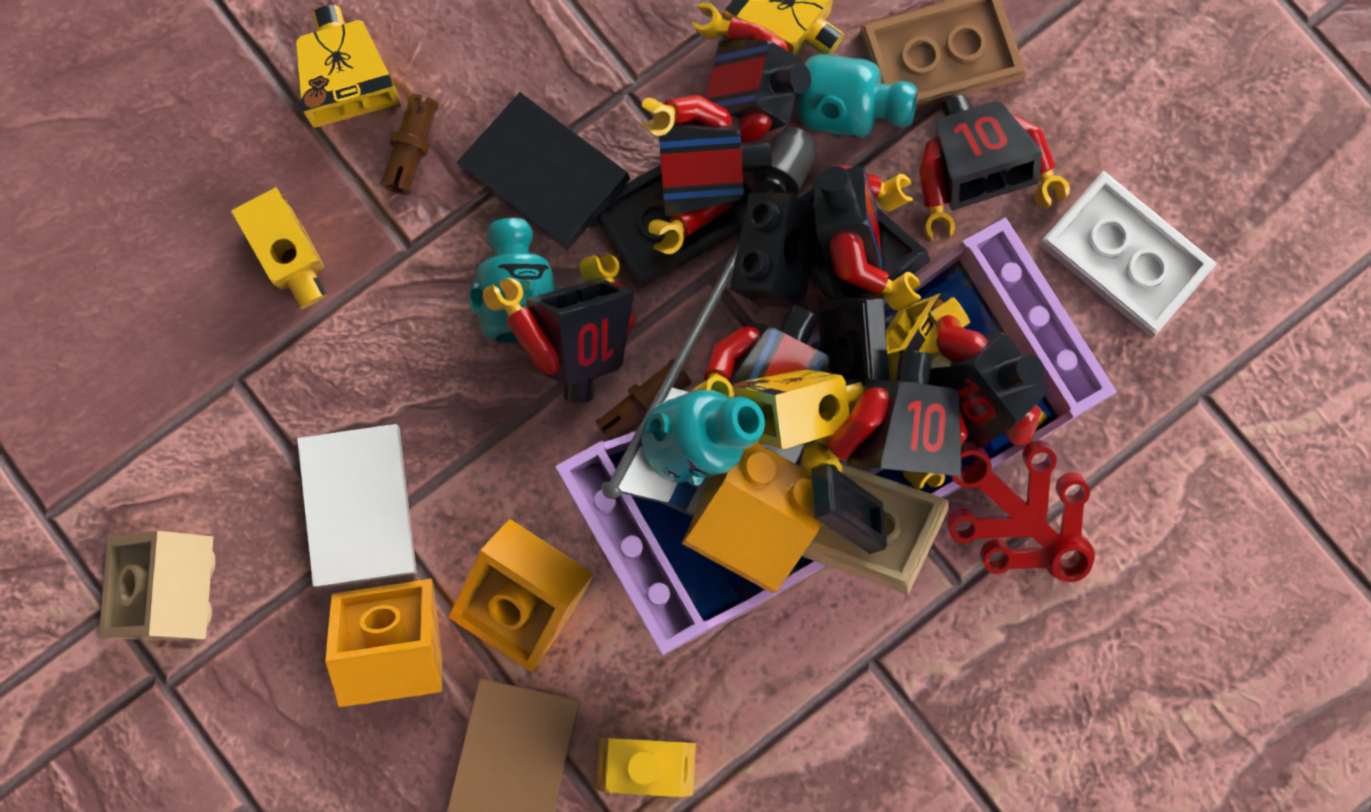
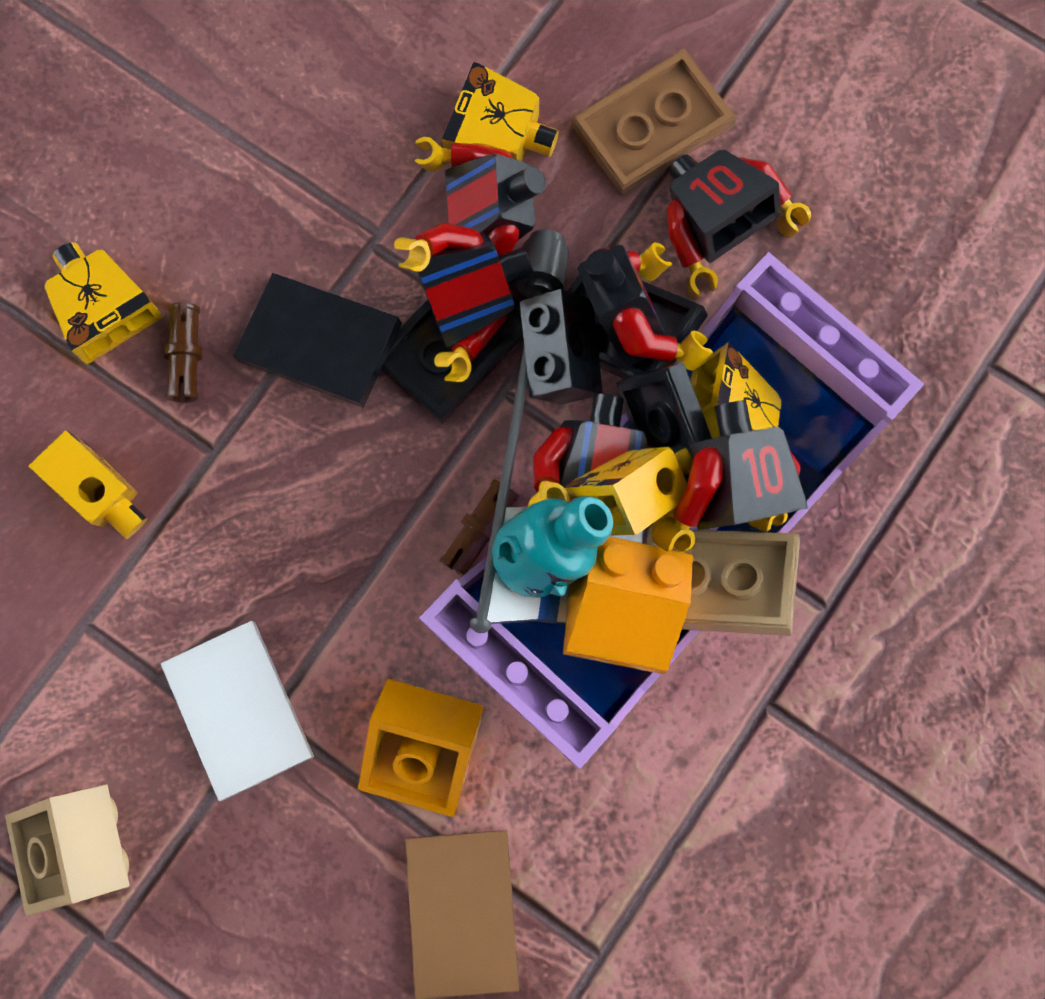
camera: 15 degrees left, 0 degrees up
light orange slope [325,578,442,707] -> none
teal piece [469,218,558,343] -> none
torso [483,254,635,403] -> none
yellow torso [595,737,696,797] -> none
teal piece [796,54,918,139] -> none
black tile [811,463,887,554] -> none
black torso [929,297,1048,448] -> none
red plant [946,440,1095,582] -> none
white tile [1039,170,1217,338] -> none

